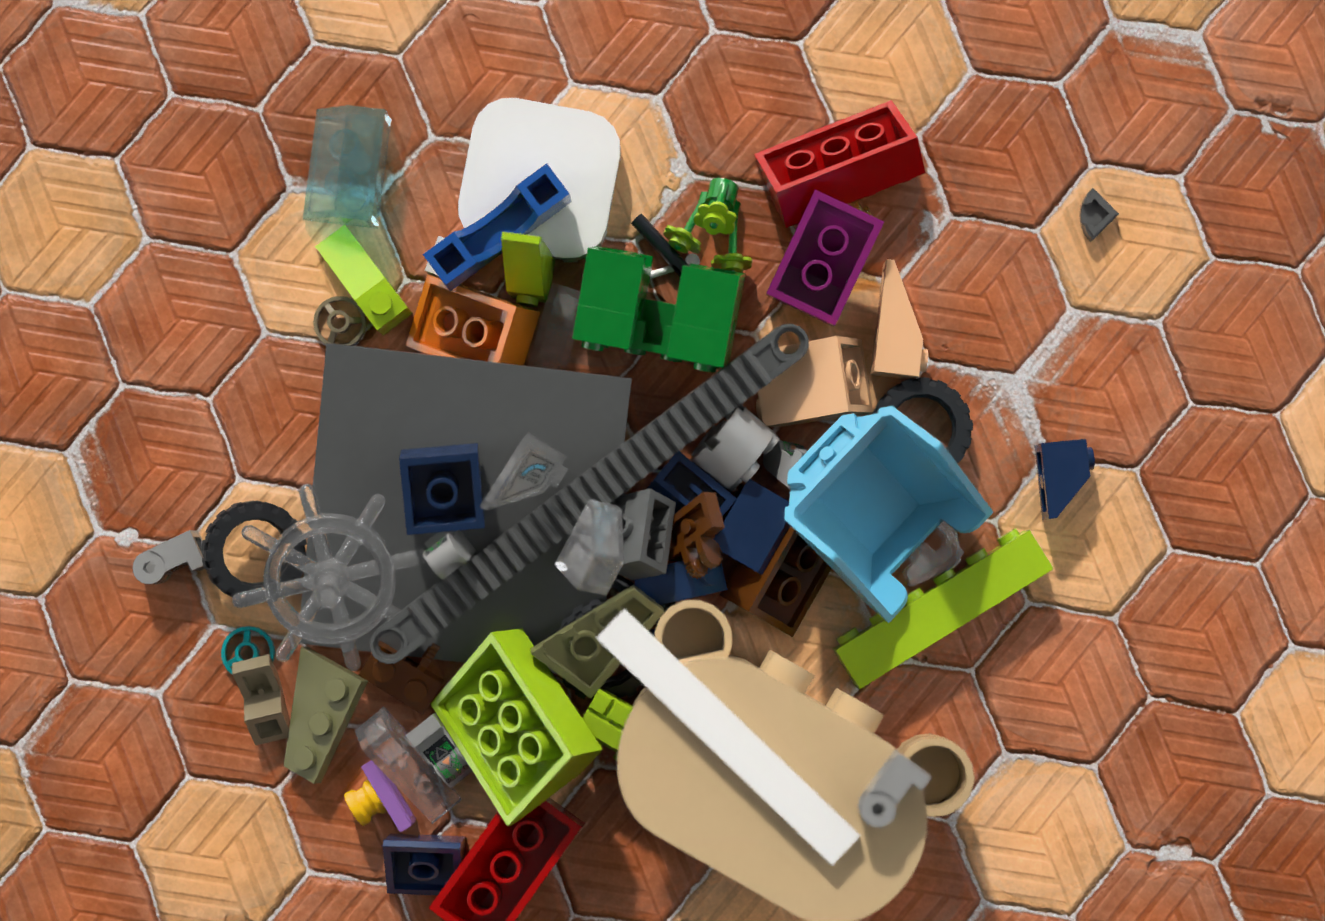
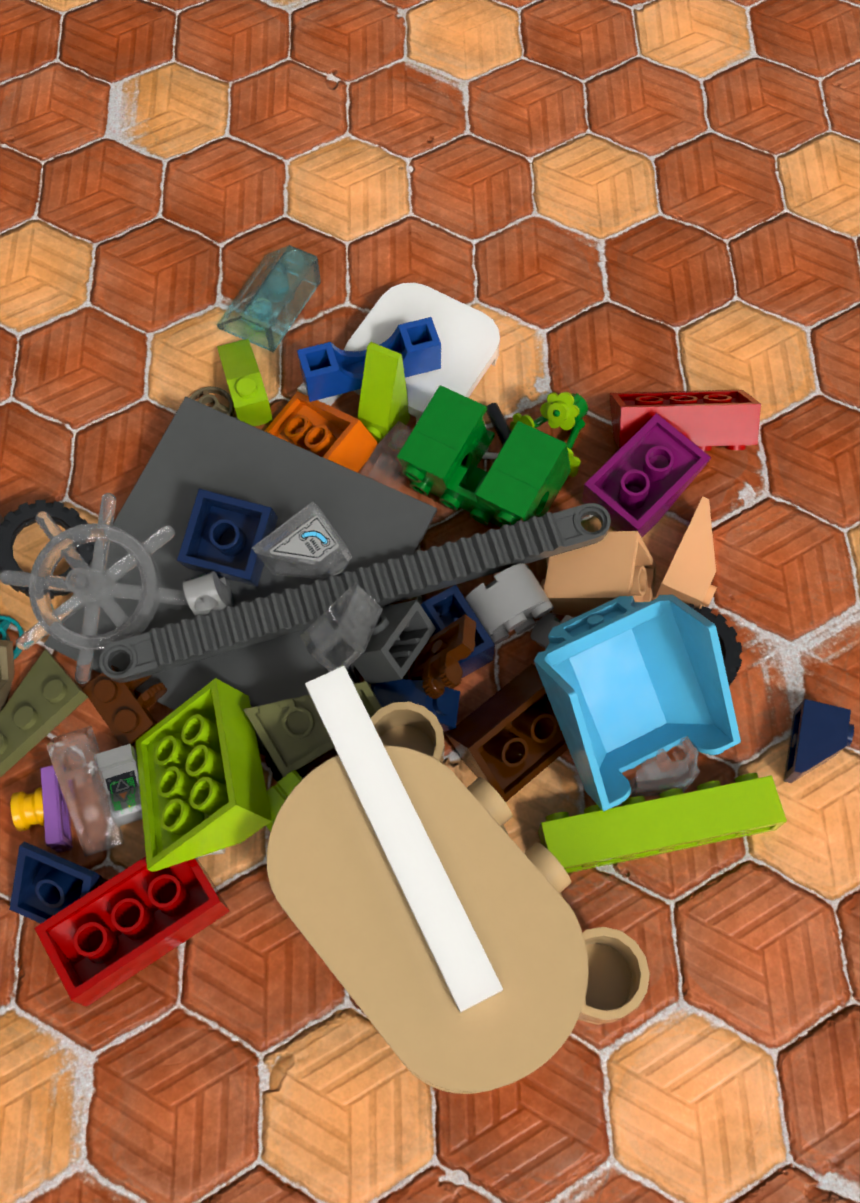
camera: 20 degrees right, 20 degrees down
dark blue slope [714,479,790,575] -> none
light grey leg [858,749,932,827] -> none

